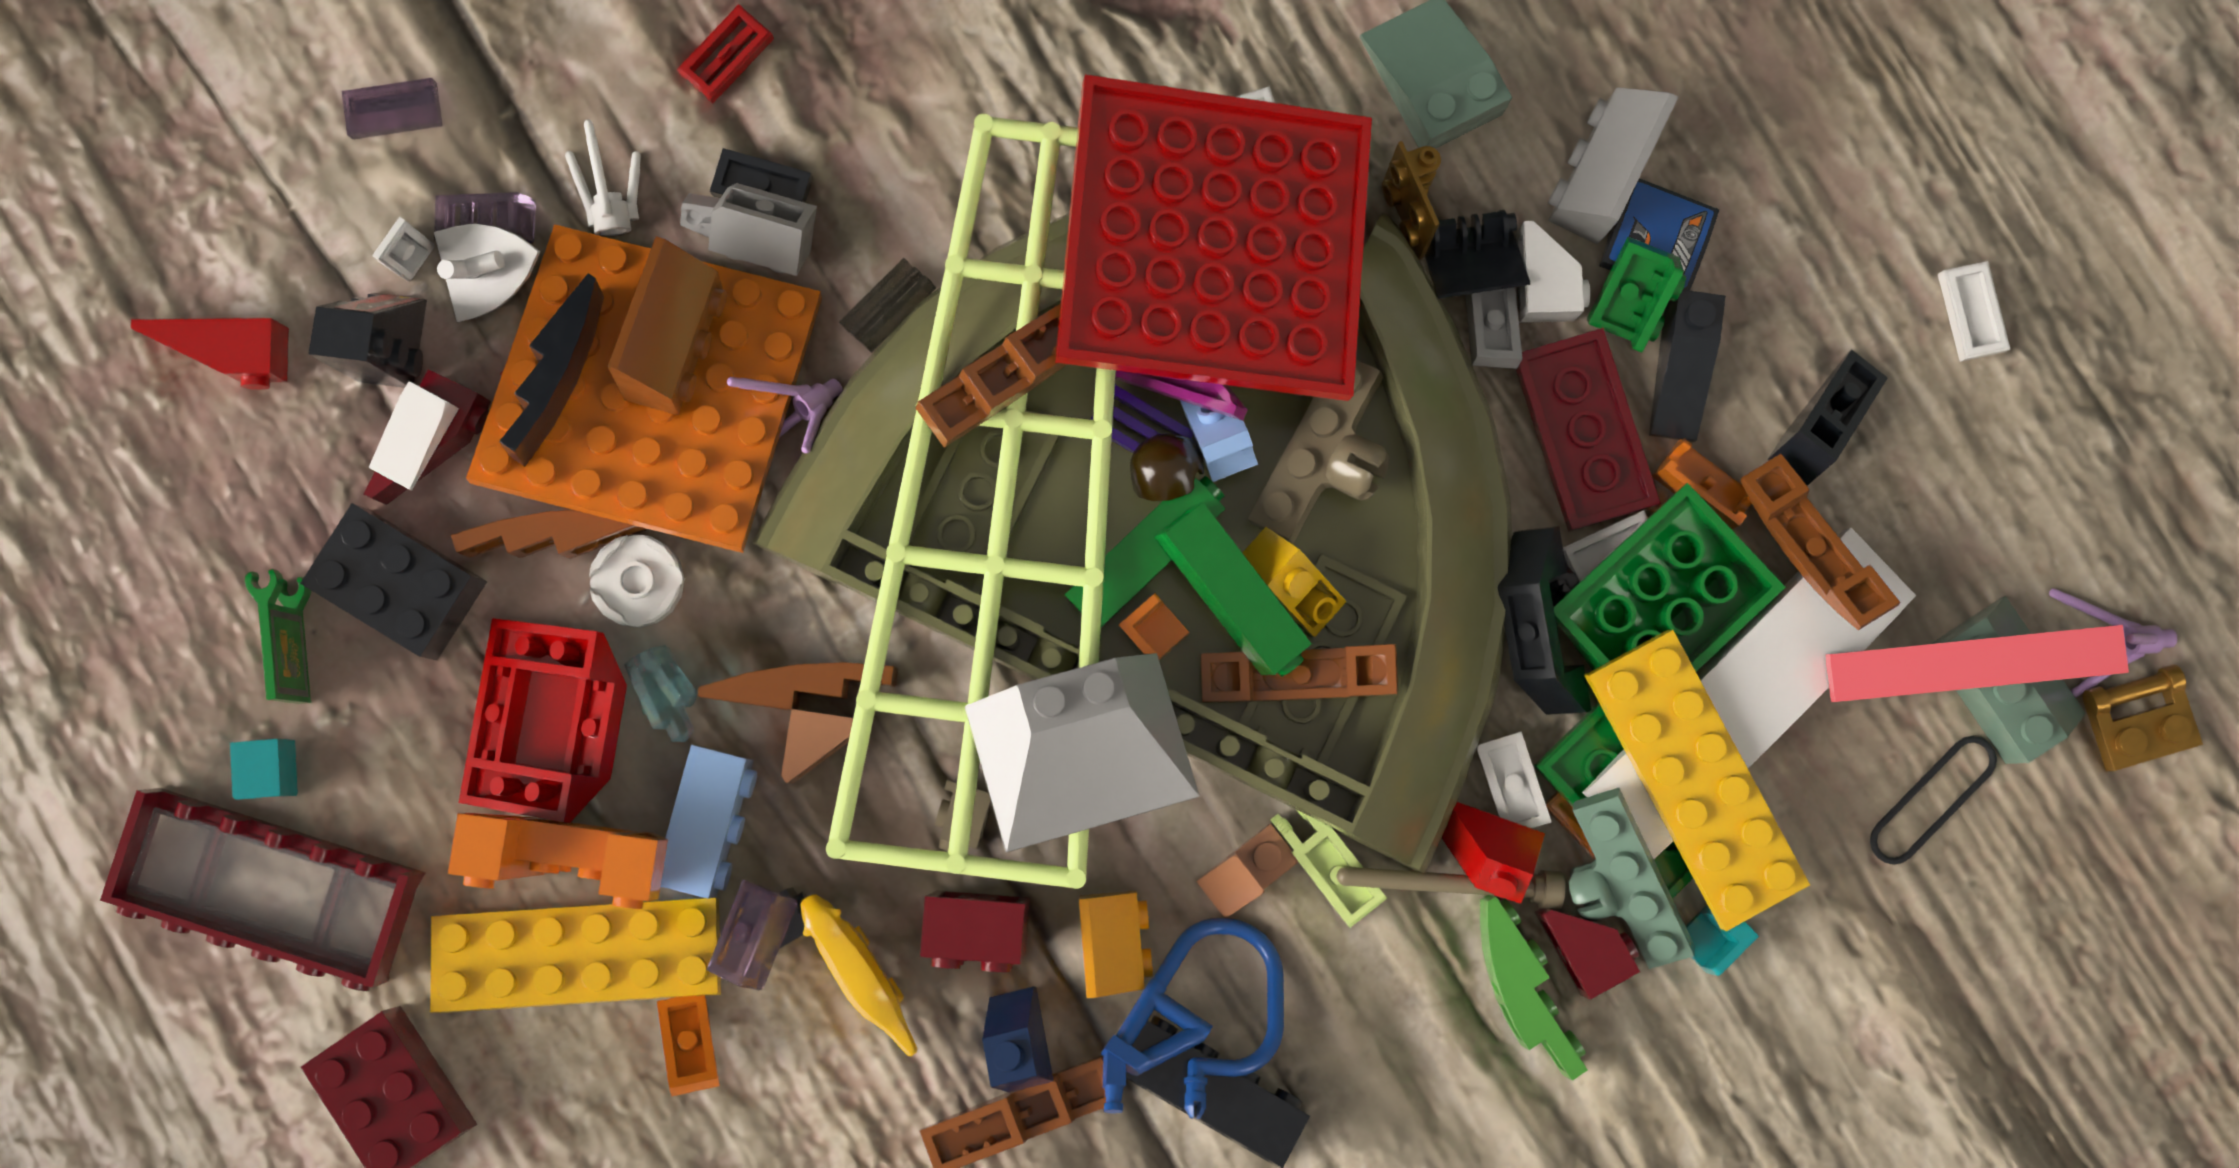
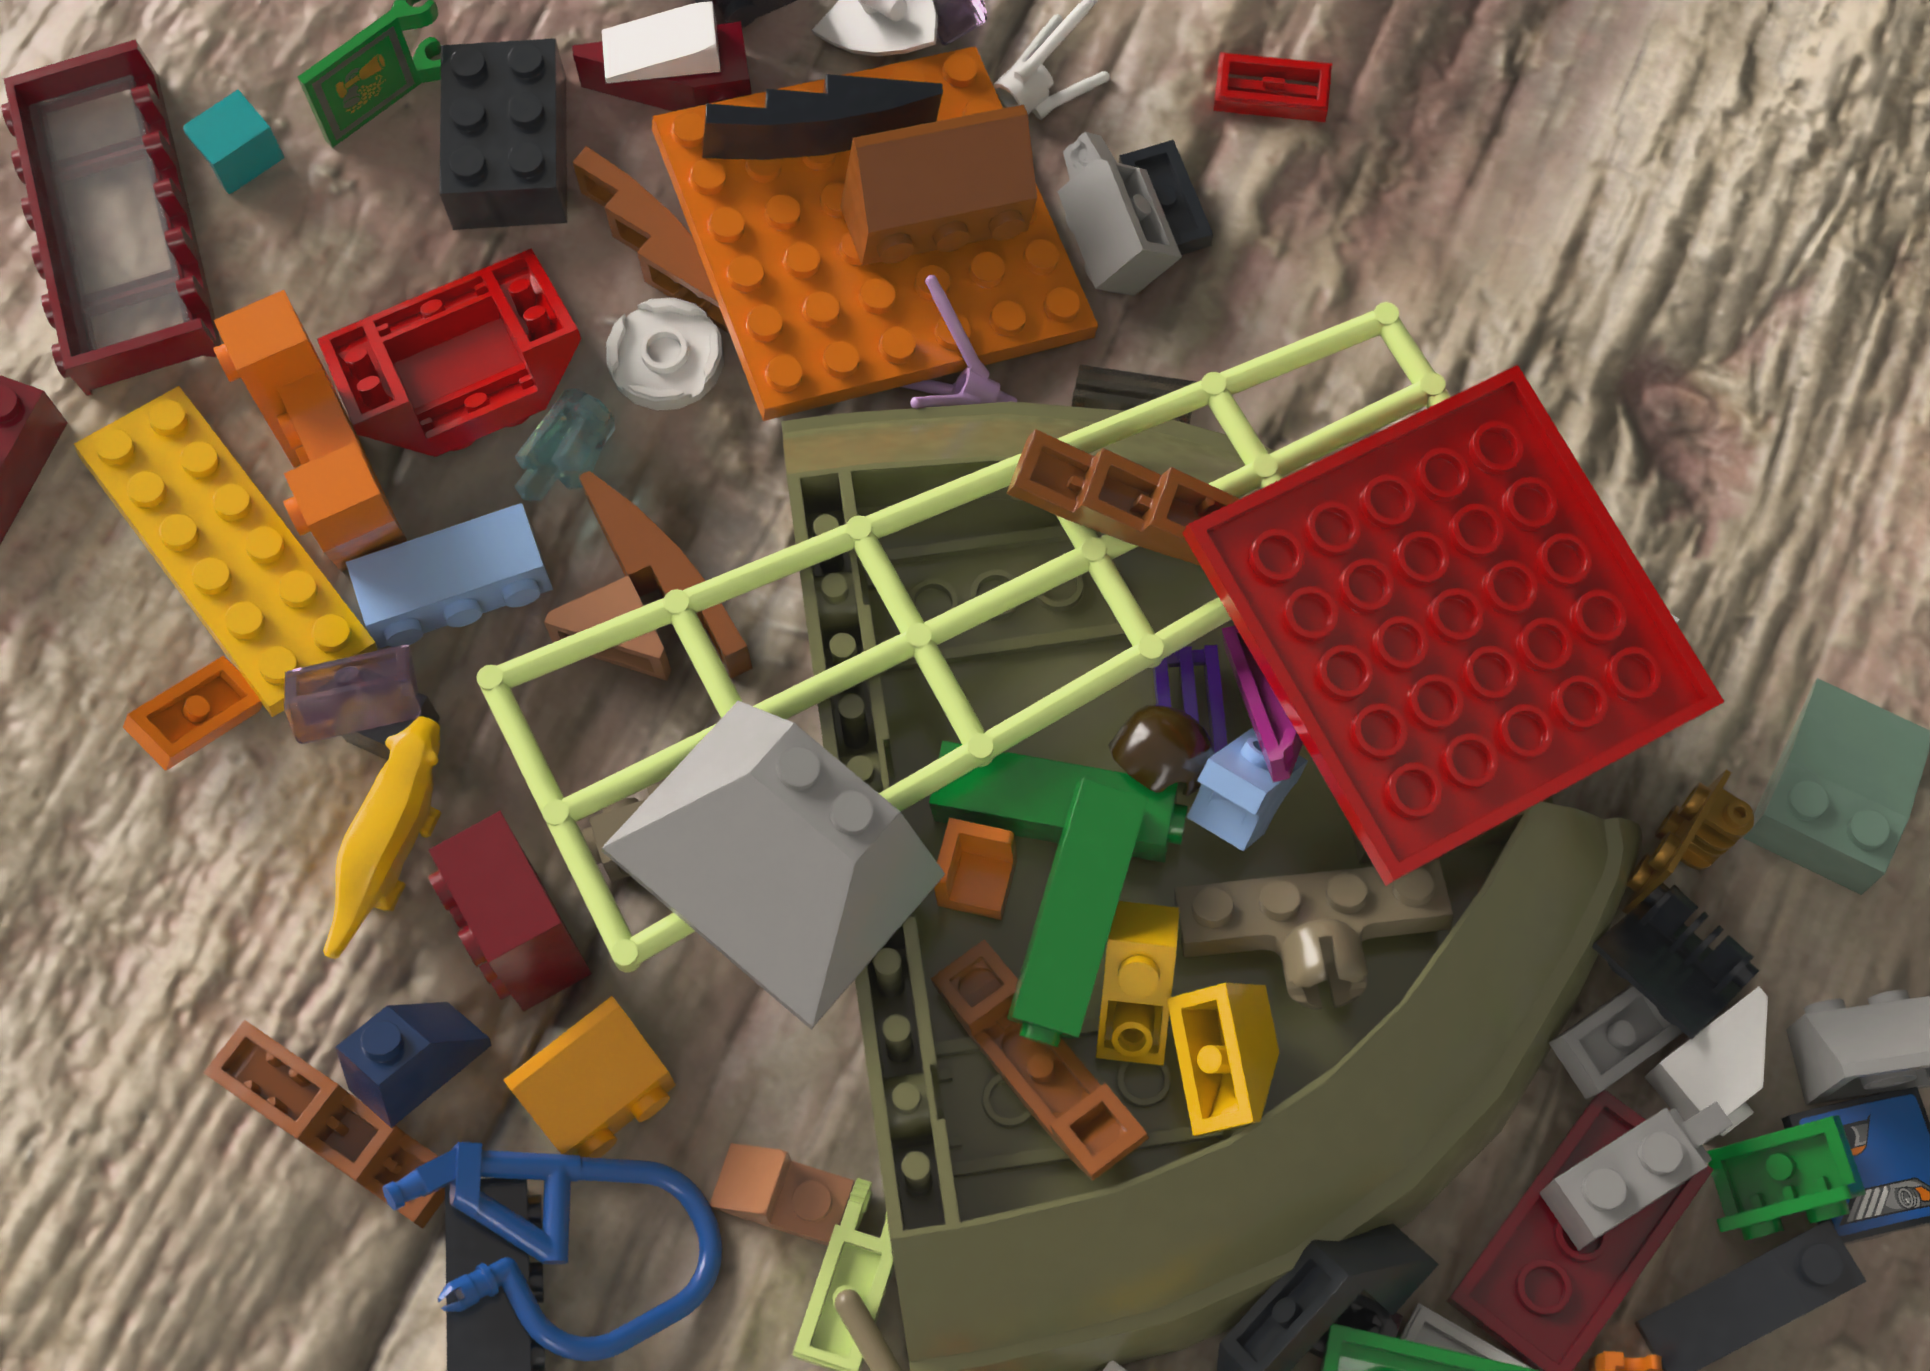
camera: 60 degrees right, 15 degrees down
none -> yellow slope [1166,983,1280,1136]
none -> light grey hinge [1539,1101,1733,1251]

